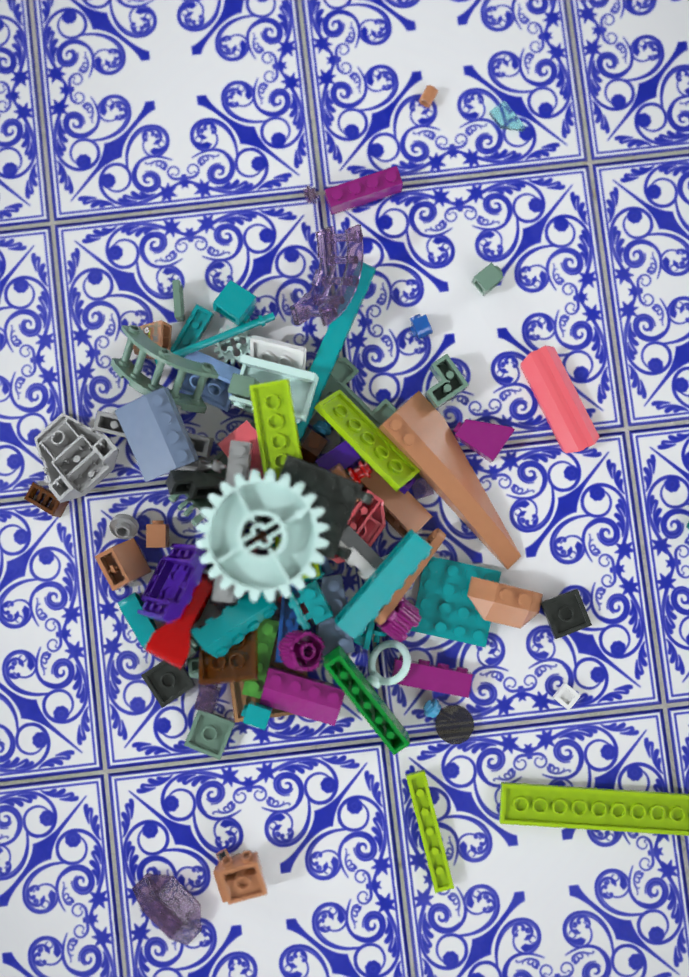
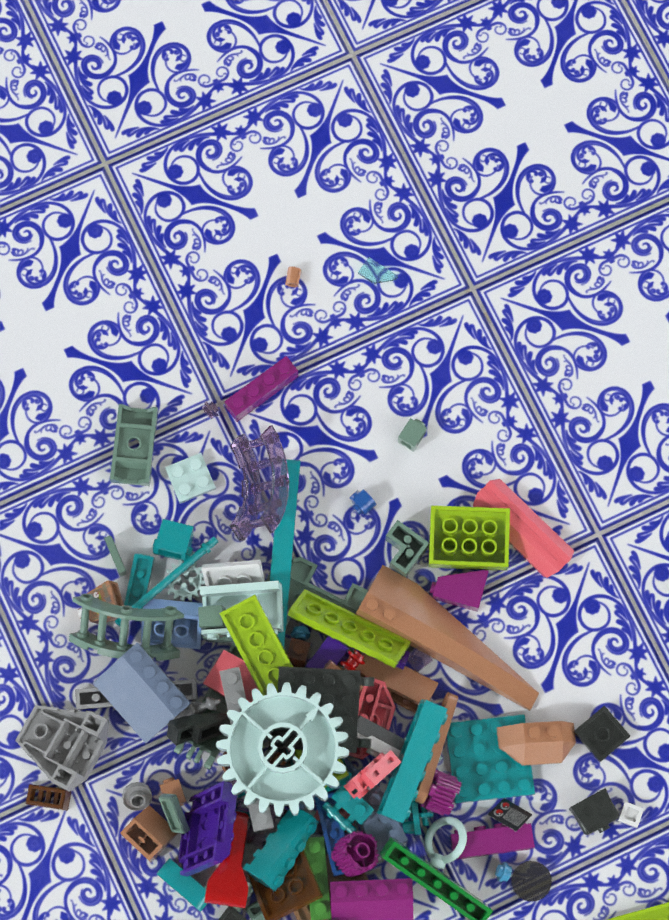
camera: 20 degrees left, 10 degrees down
none -> sand green piece [110,404,159,486]
none -> sand green tile [159,793,190,834]
none -> light aqua plate [165,453,216,504]
none -> coral piece [343,750,401,799]
none -> lime slope [428,505,510,571]
none -> black sticker [488,798,532,831]
none -> pearl dark grey torso [569,788,619,835]

